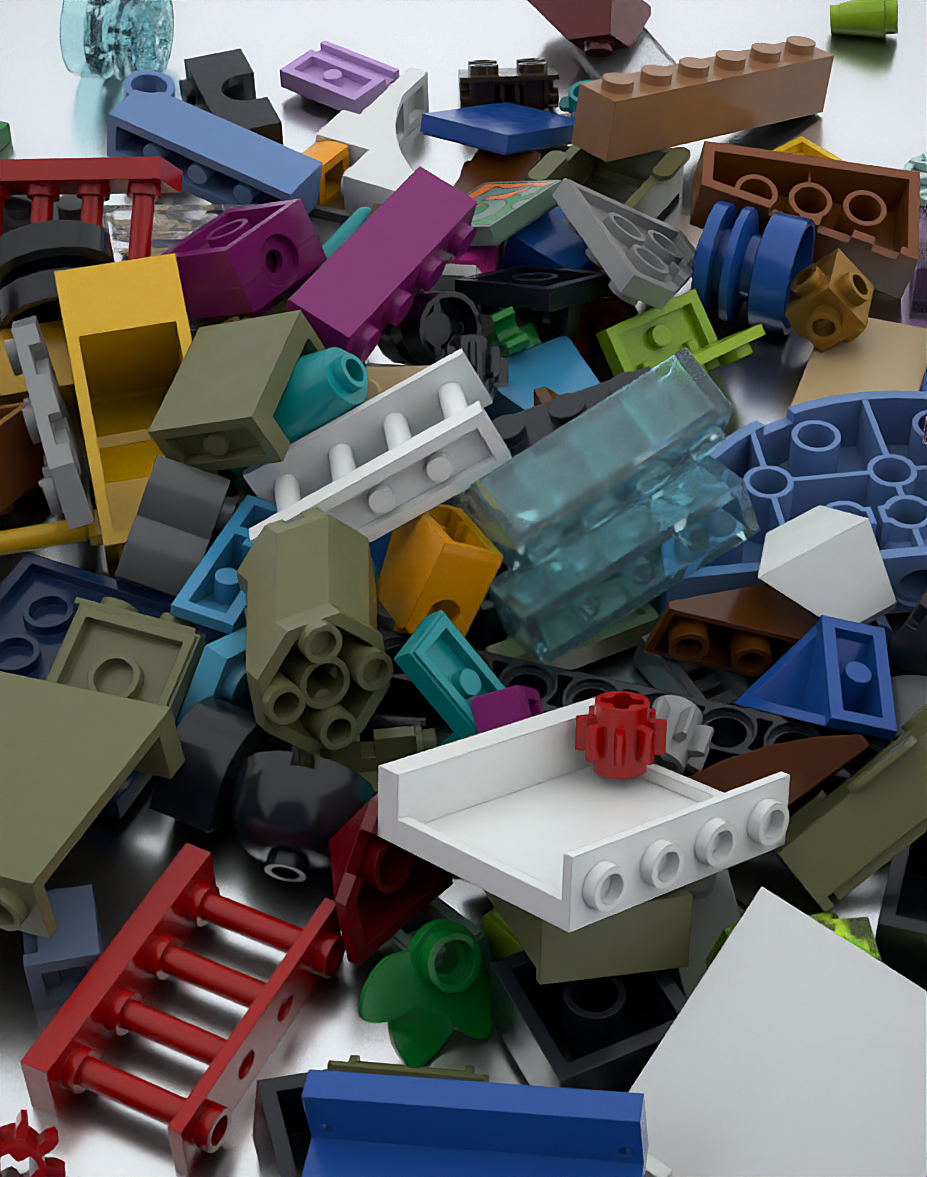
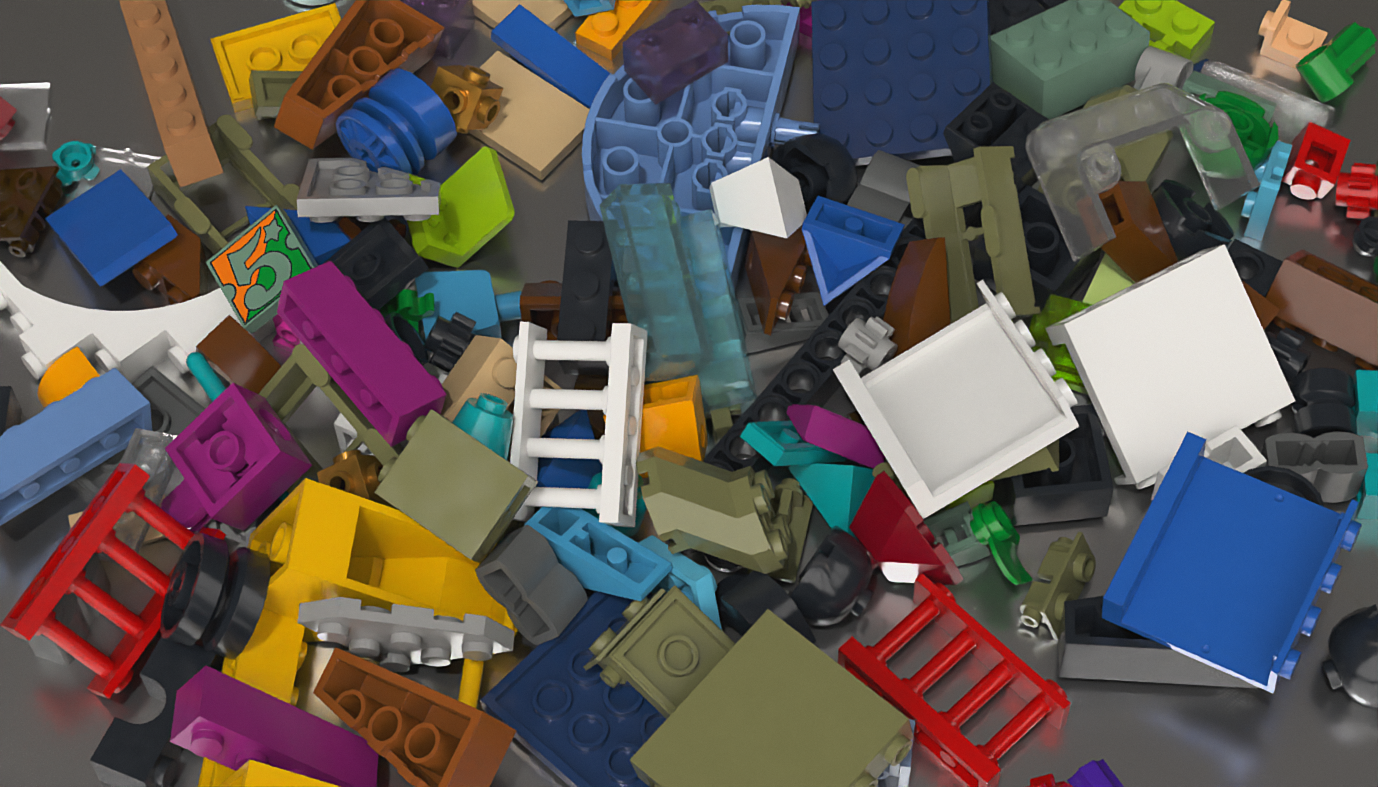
camera: 70 degrees left, 15 degrees up
red gear [575,691,667,779] -> none

